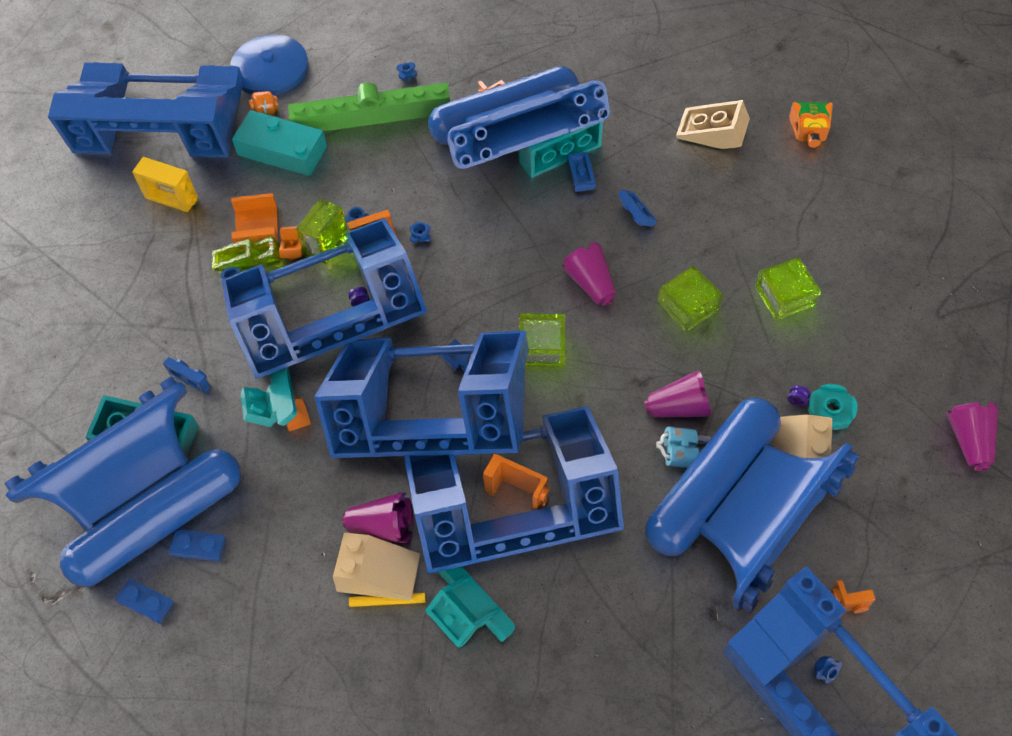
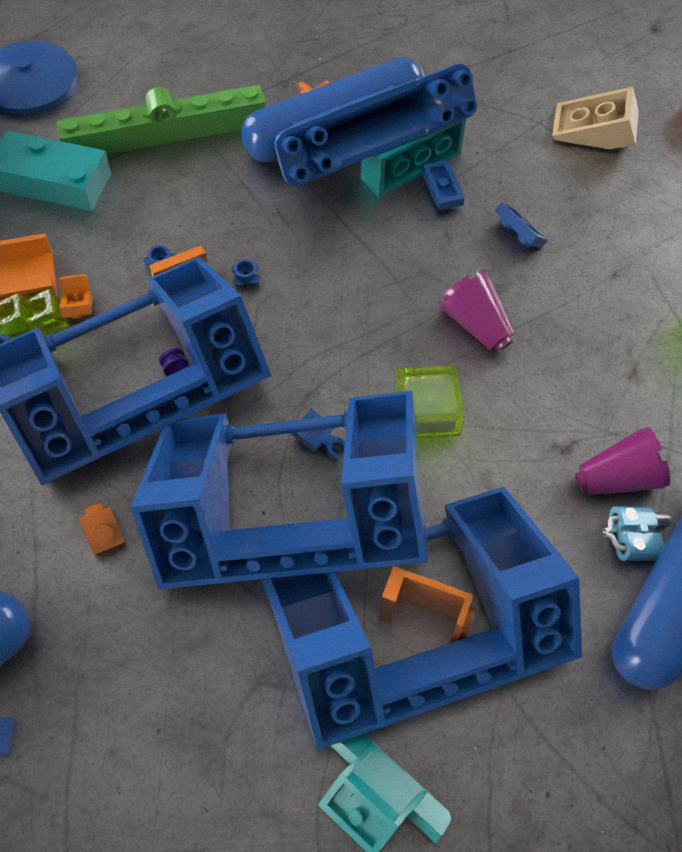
camera: 10 degrees left, 0 degrees up
teal plate [241,367,297,427] -> none
orange head [248,91,278,116] -> none
clear neon green piece [296,198,348,264] -> none
tan slope [333,533,421,600] -> none
magenta cone [342,493,414,543] -> none
yellow bar [349,593,426,607] -> none
blue plate [396,62,417,81] -> none
clear neon green piece [657,265,723,332] -> none

